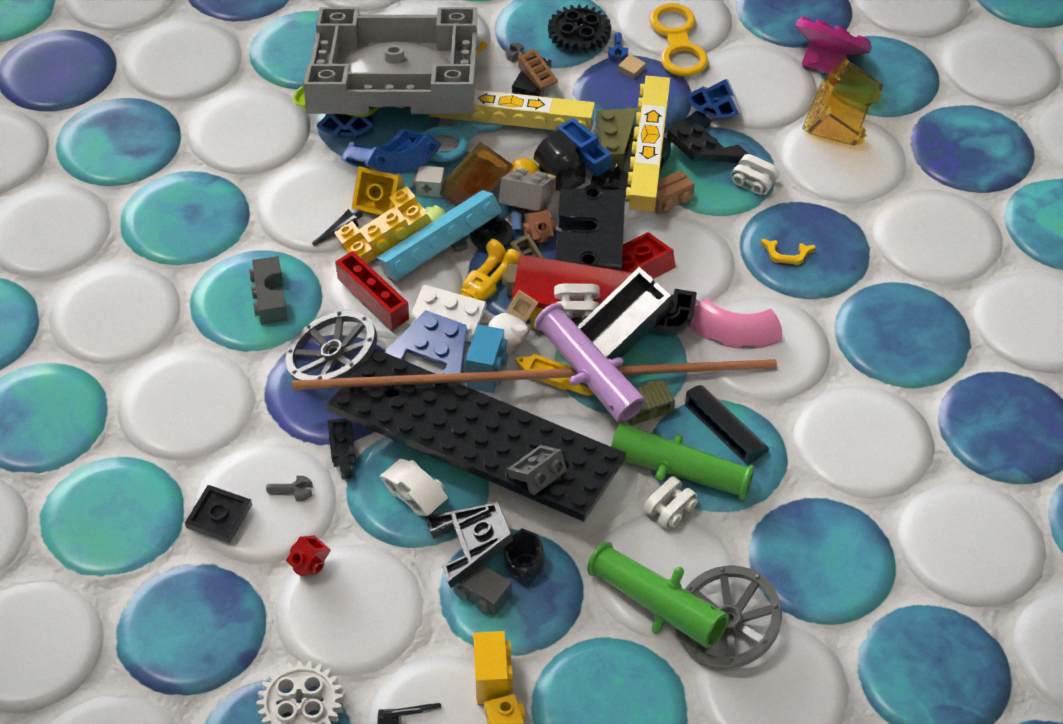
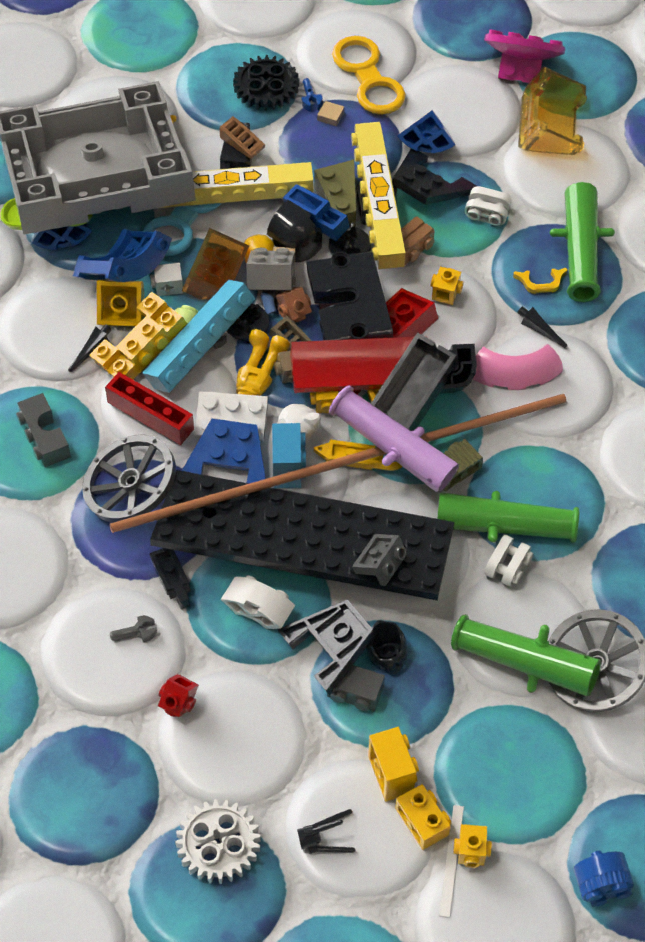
camera: 15 degrees left, 5 degrees up
black plate [185,485,252,543] -> none
dark grey bar [505,43,525,62] -> none
tan tile [507,290,538,322] -> none
white brick [554,284,600,319] -> none
black brick [685,385,769,466] -> none
none -> yellow brick [430,266,464,305]
none -> black piece [517,306,568,348]
none -> bright green piece [550,182,615,302]

